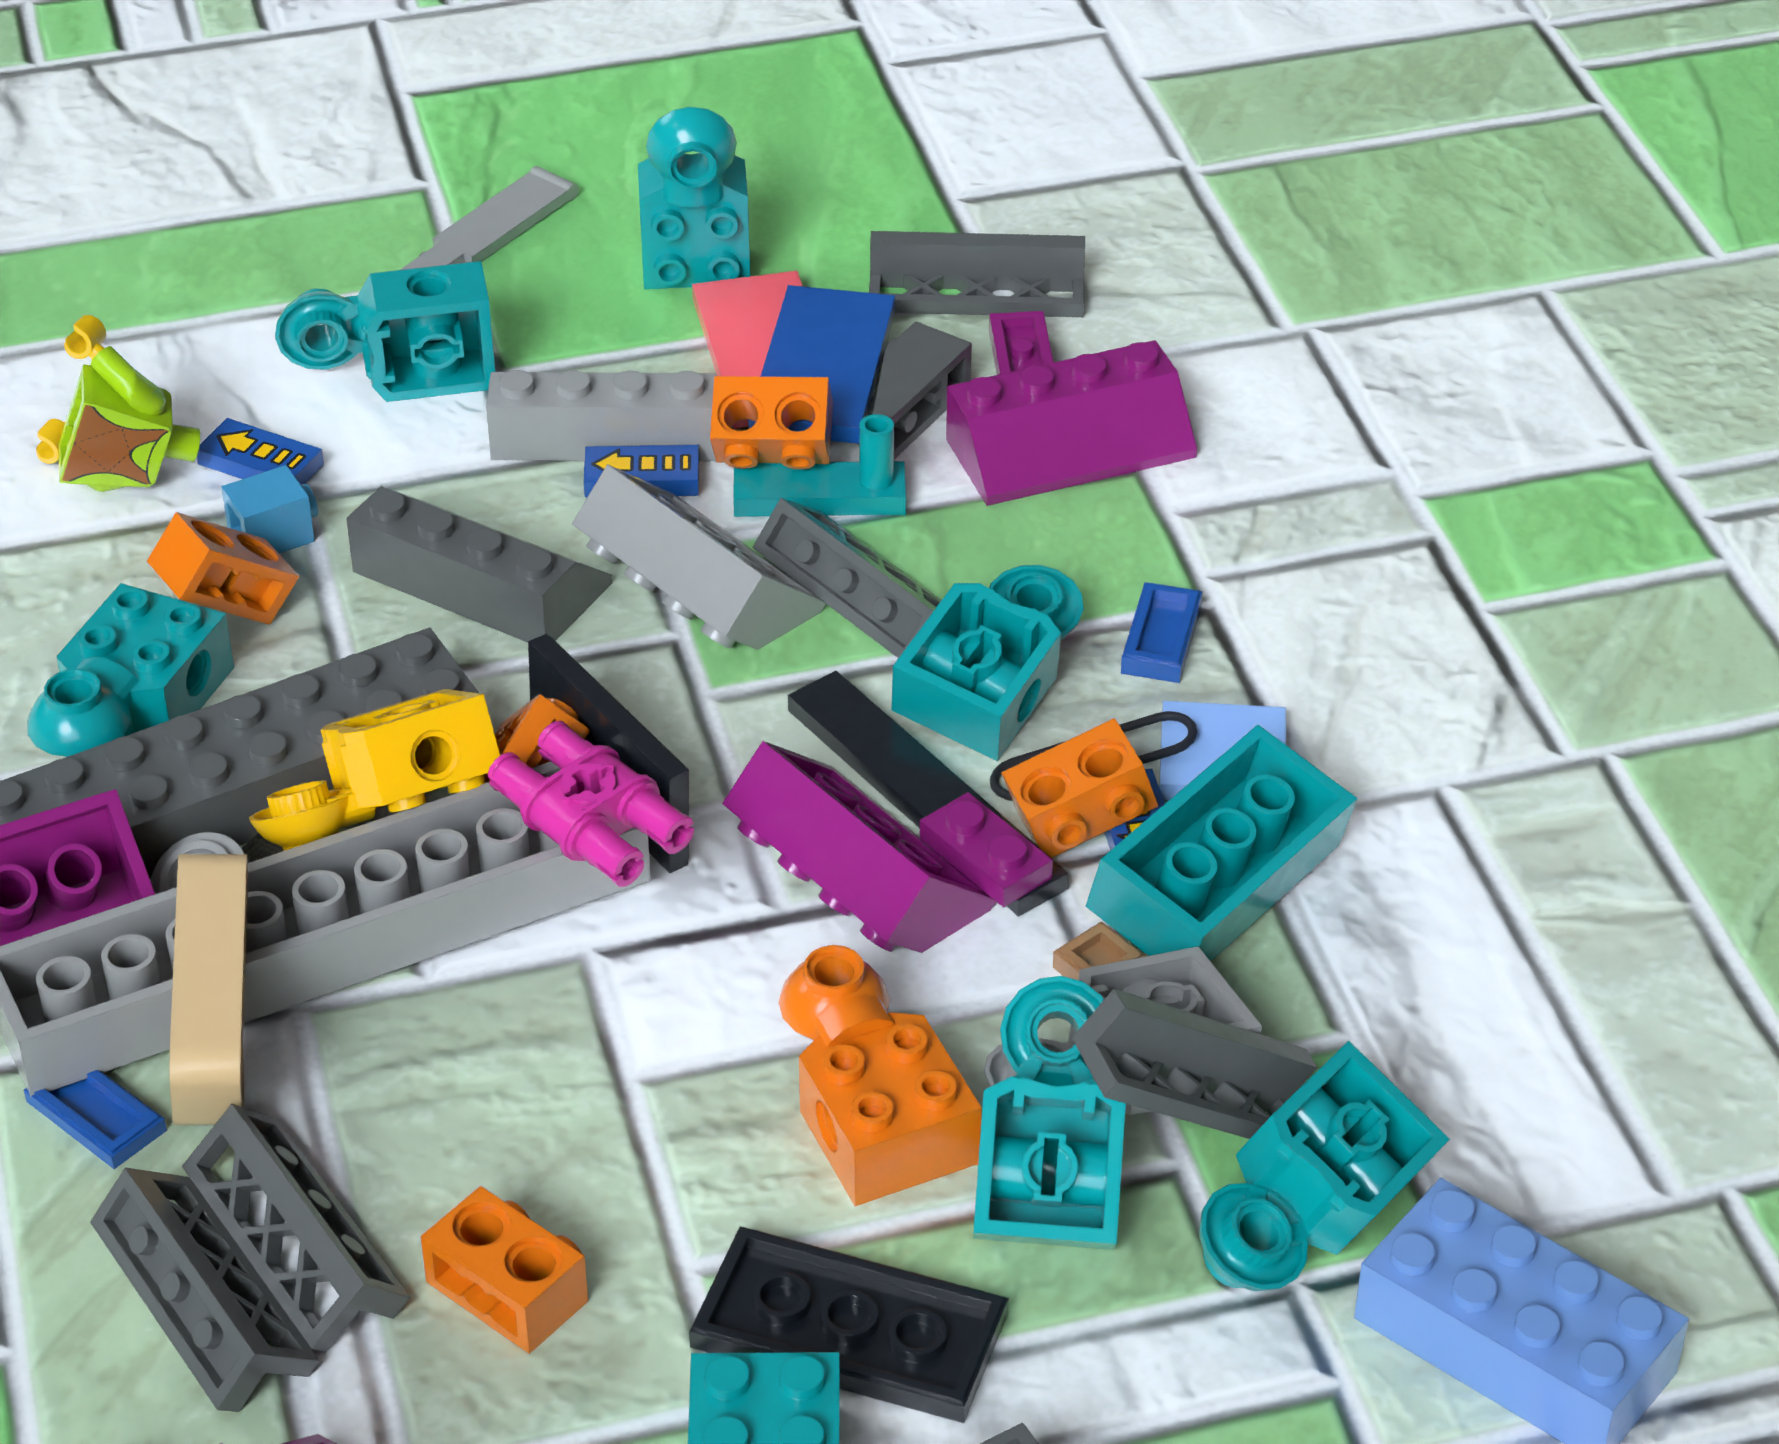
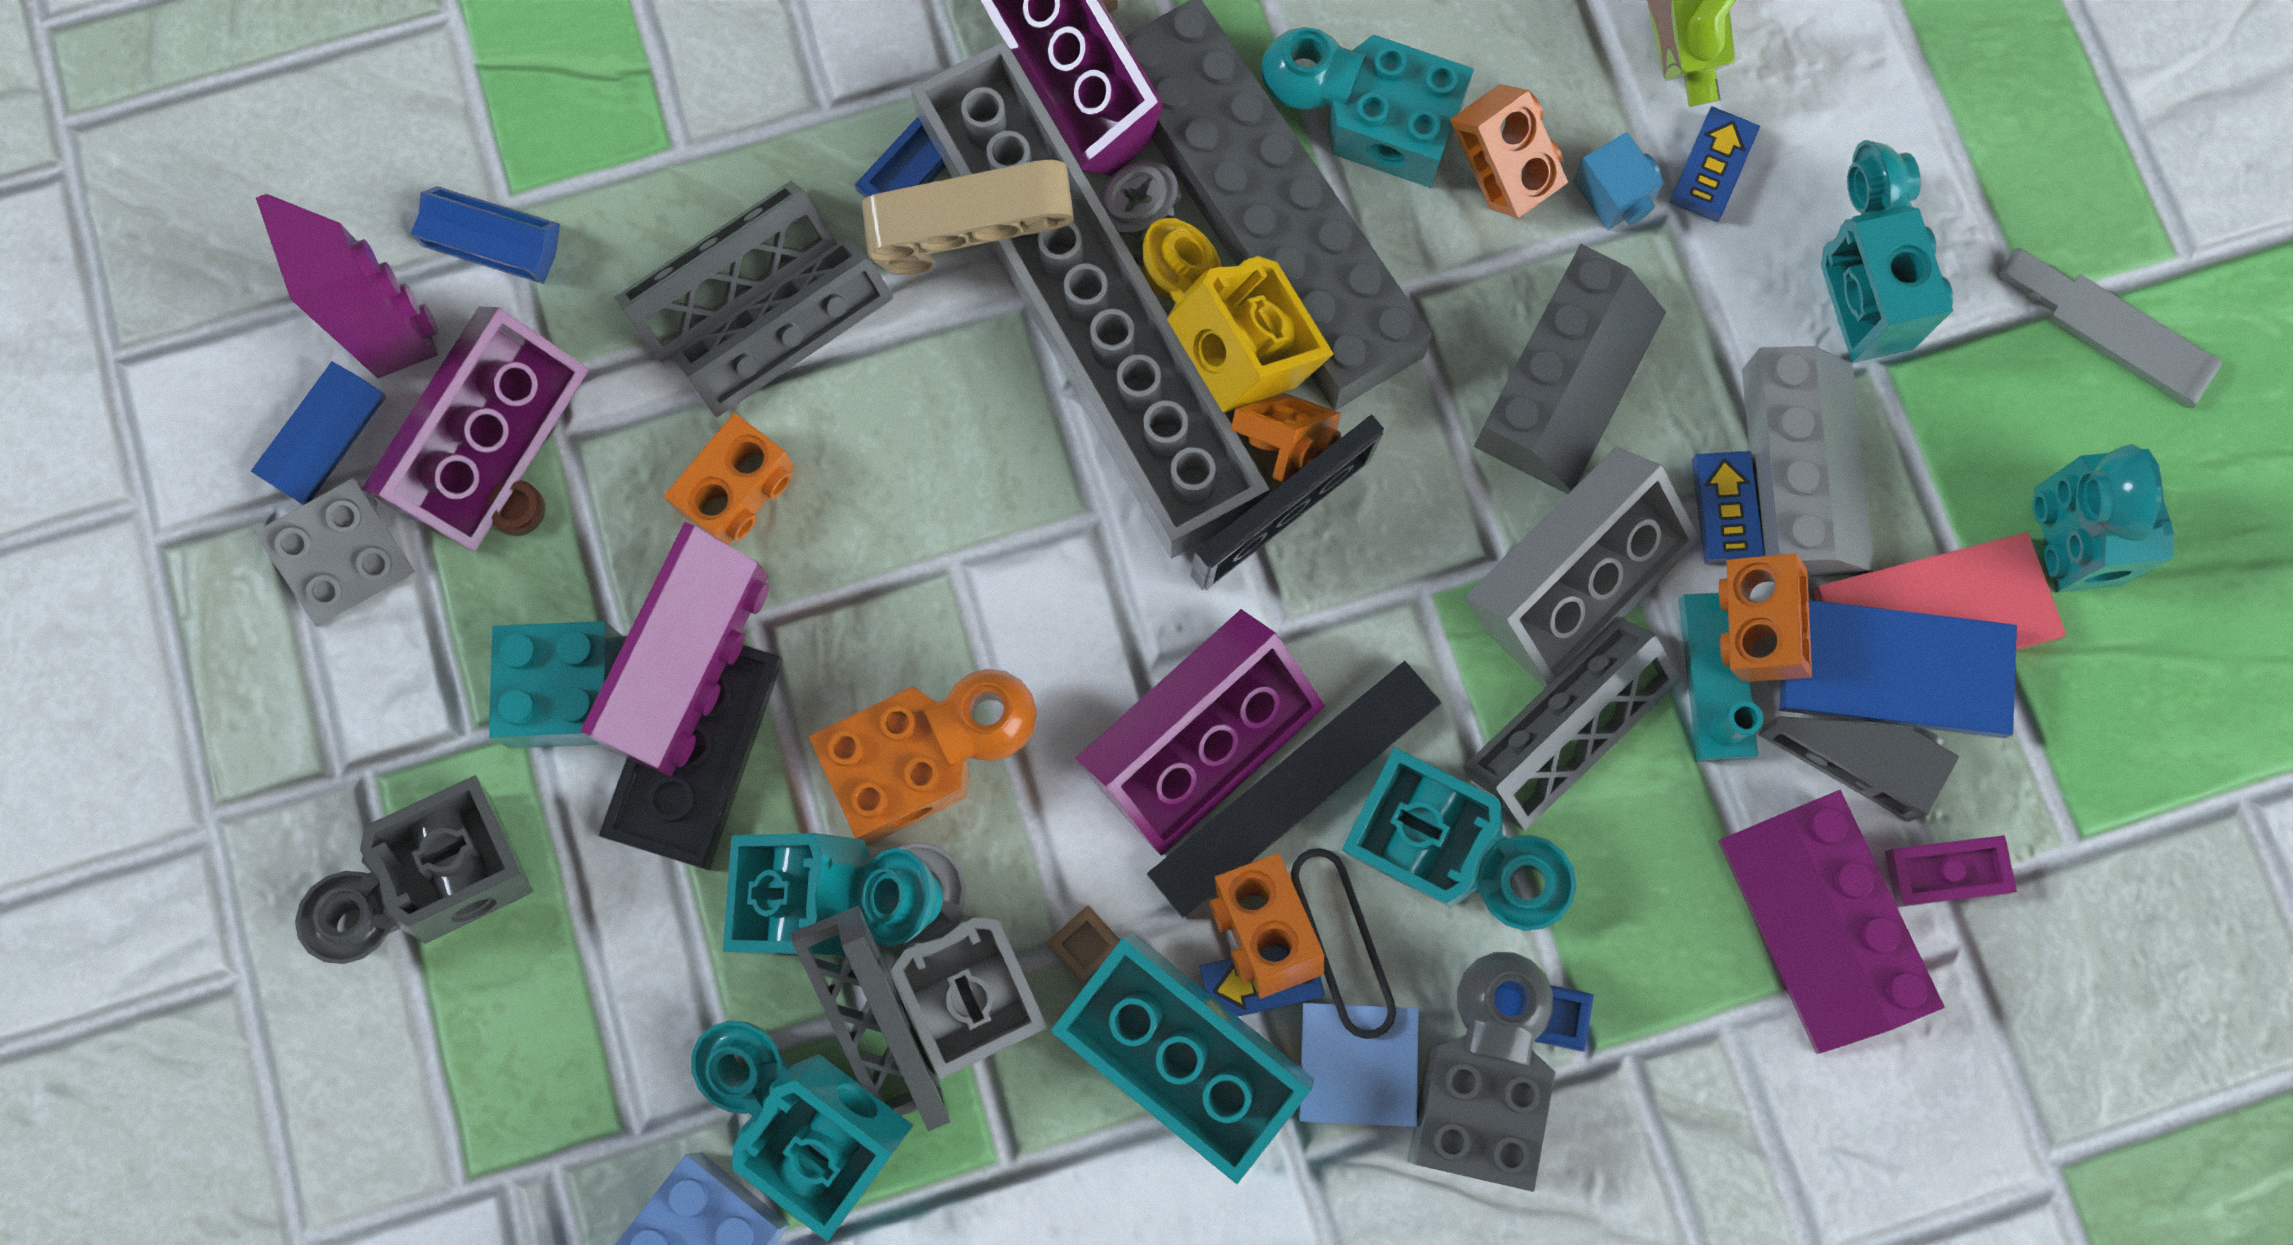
camera: 90 degrees right, 35 degrees up
dark pink pin [488,721,694,887] -> none
dark grey fence [869,231,1085,318] -> none
magenta plate [920,792,1053,908] -> none
none -> slope [580,522,769,777]
none -> dark grey brick [1407,952,1555,1192]

